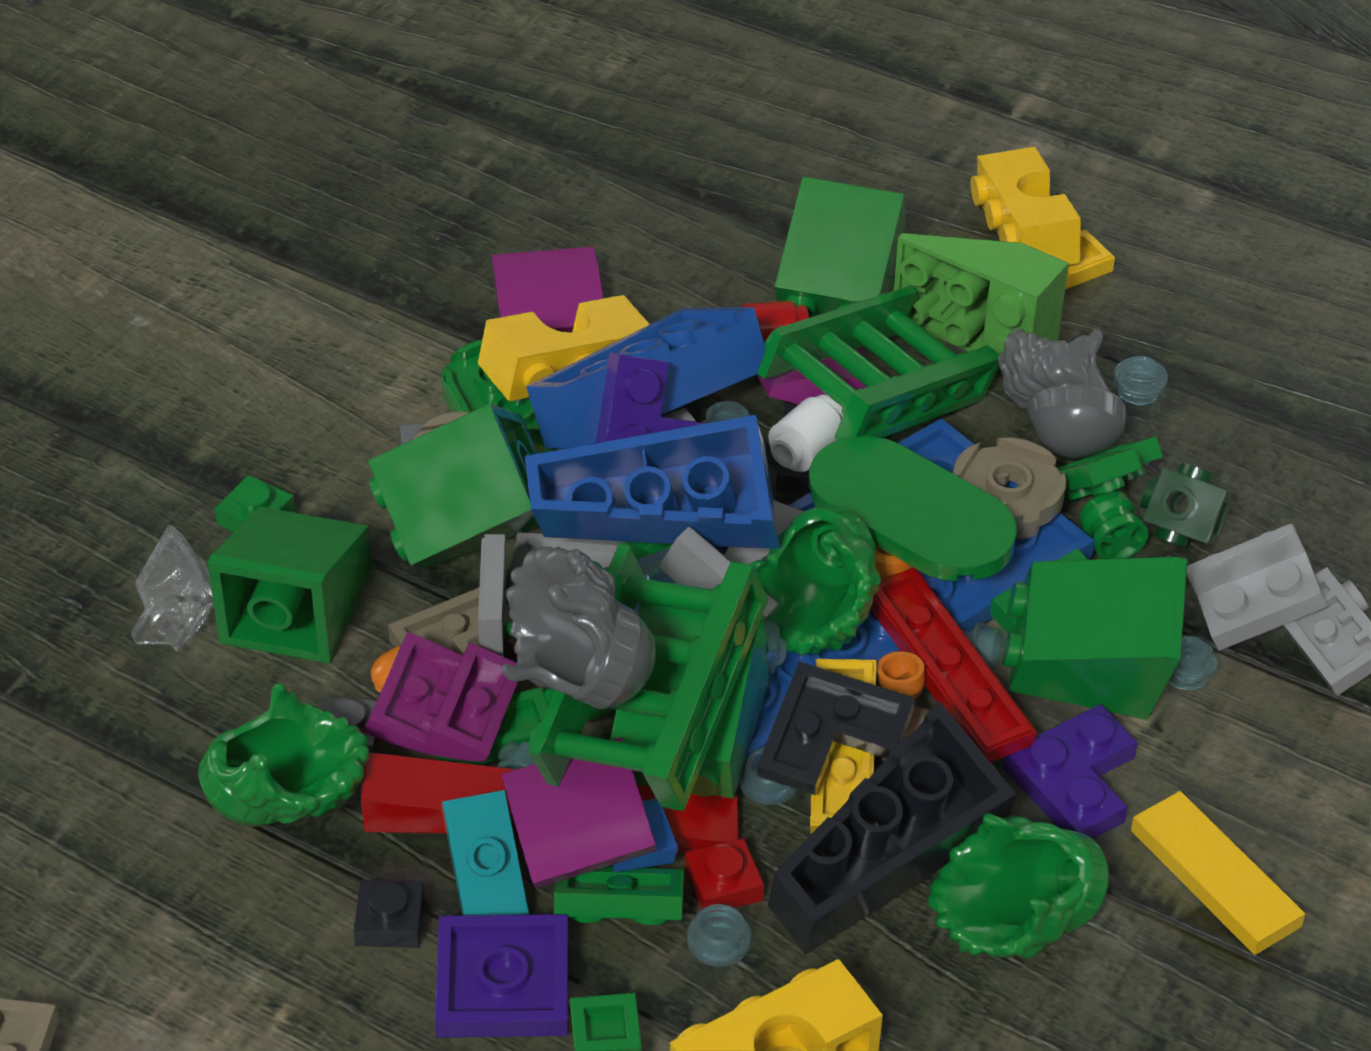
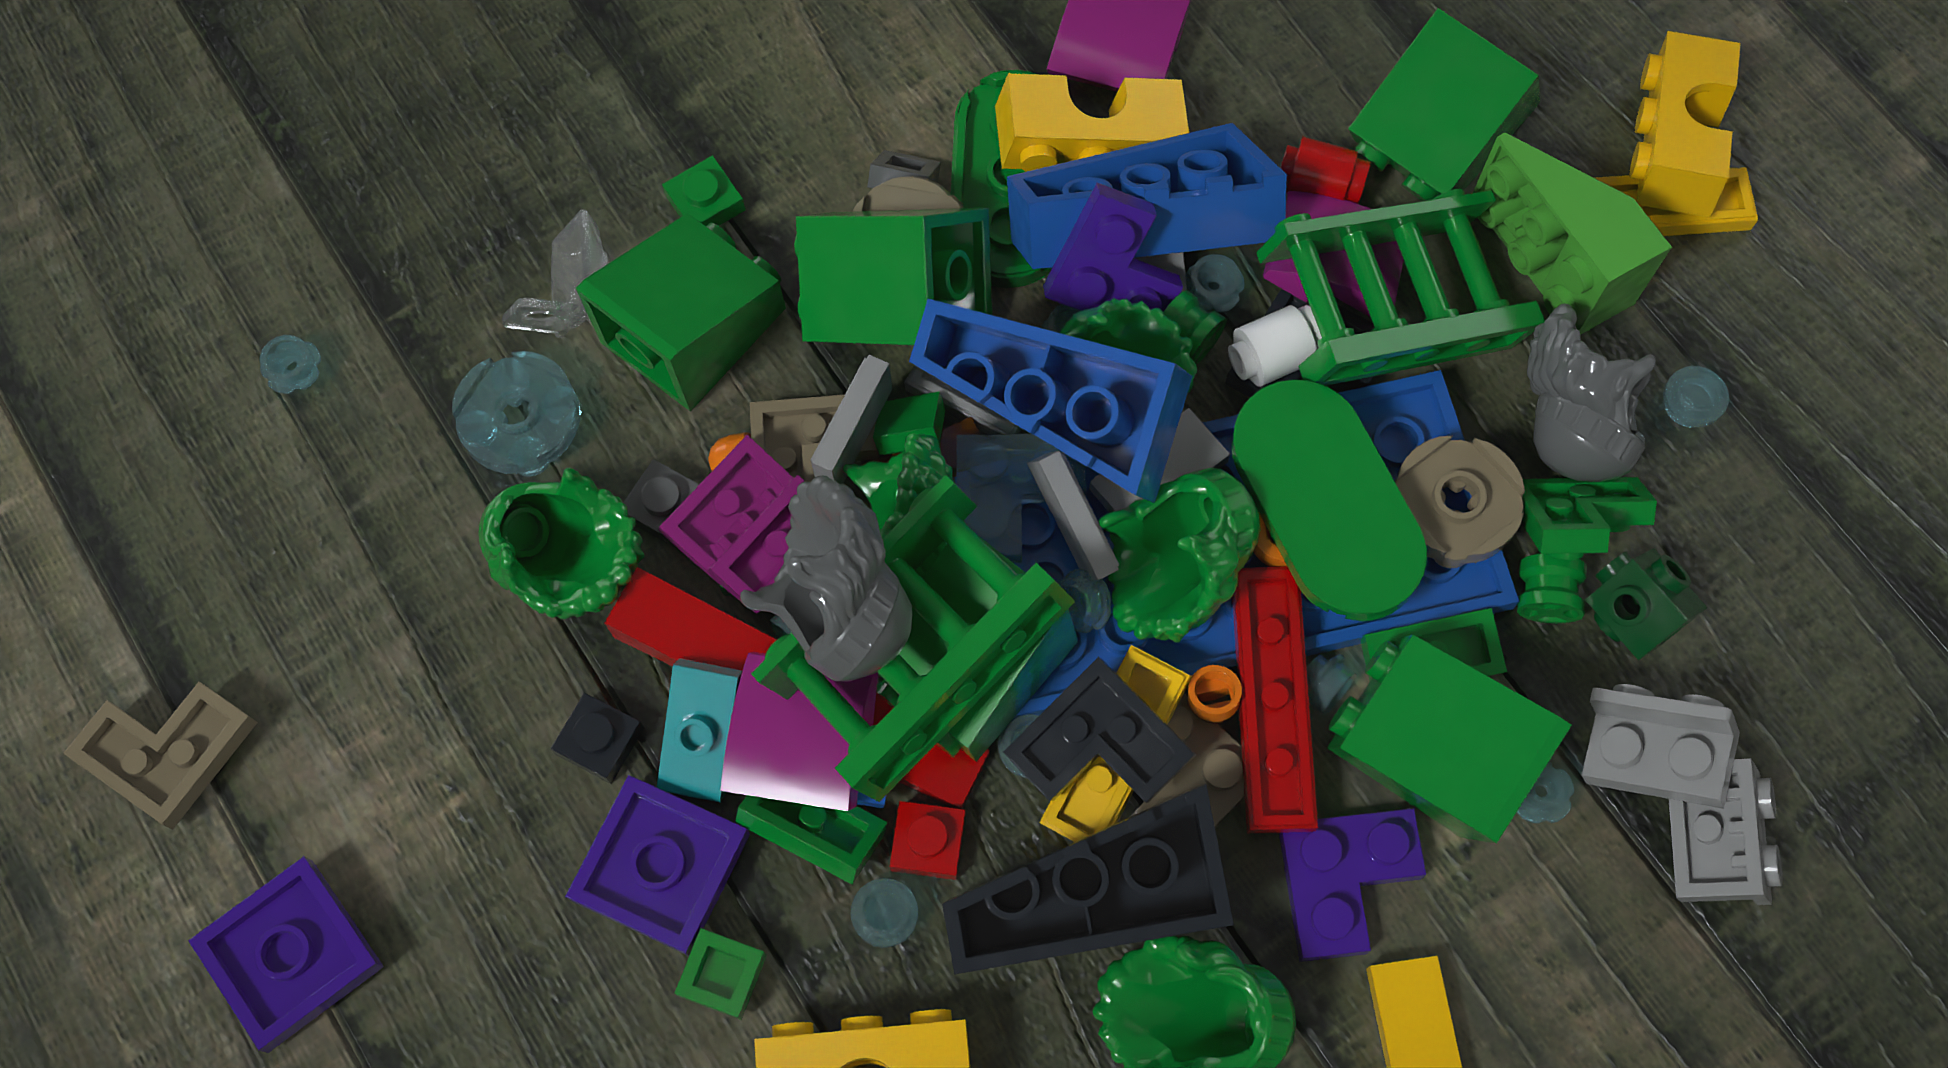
camera: 30 degrees right, 25 degrees up
none -> clear light blue plate [452,351,582,477]

